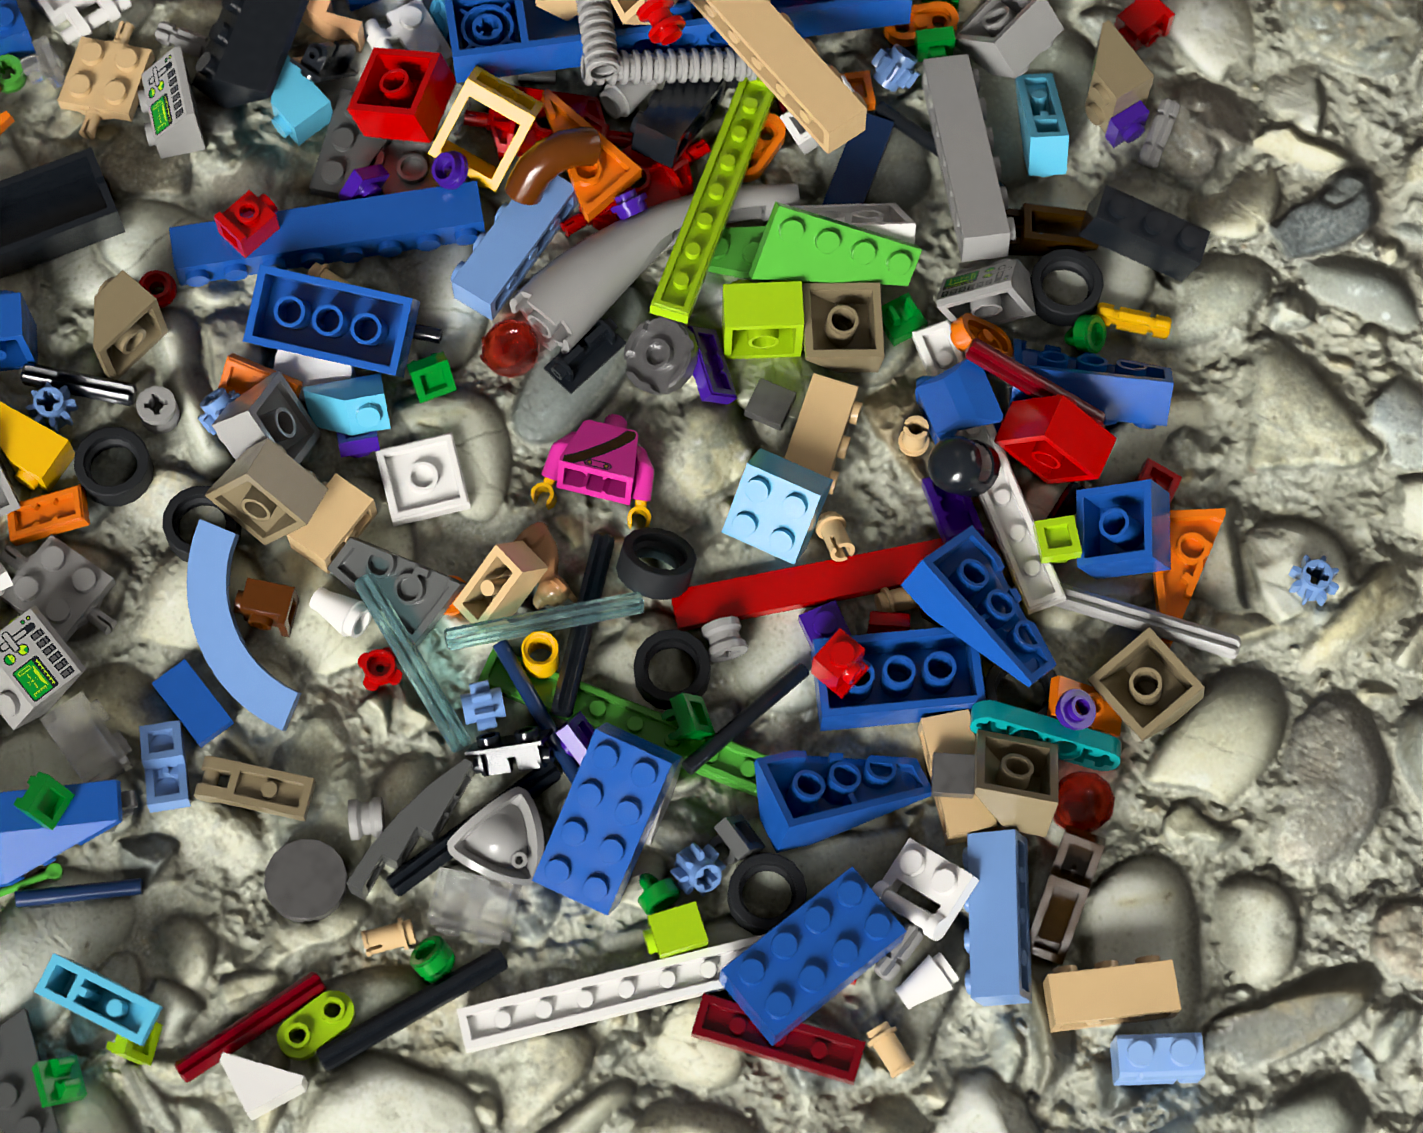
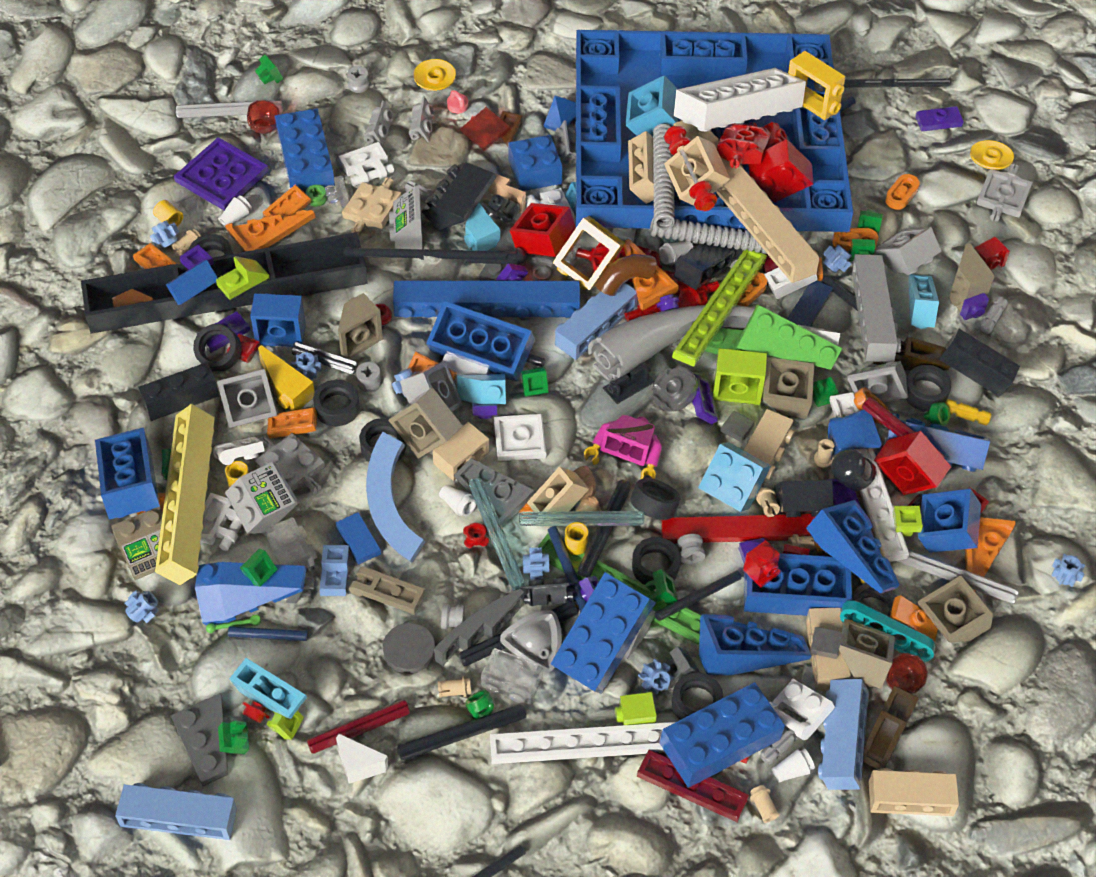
camera: 10 degrees right, 15 degrees down
red brick [214,190,280,258] -> none
reddish brown brick [234,578,299,638] -> none
lime plate [277,990,356,1061] -> none
dark purple plate [432,151,468,190] -> none
clear red hair [480,319,540,378] -> none
green tile [638,873,681,915] -> none
dark purple plate [1055,689,1096,730] -> none
light blue brick [1110,1032,1205,1086] -> none
none -> red plate [242,701,270,724]
none -> black bar [343,247,526,265]
none -> black slope [774,480,833,518]

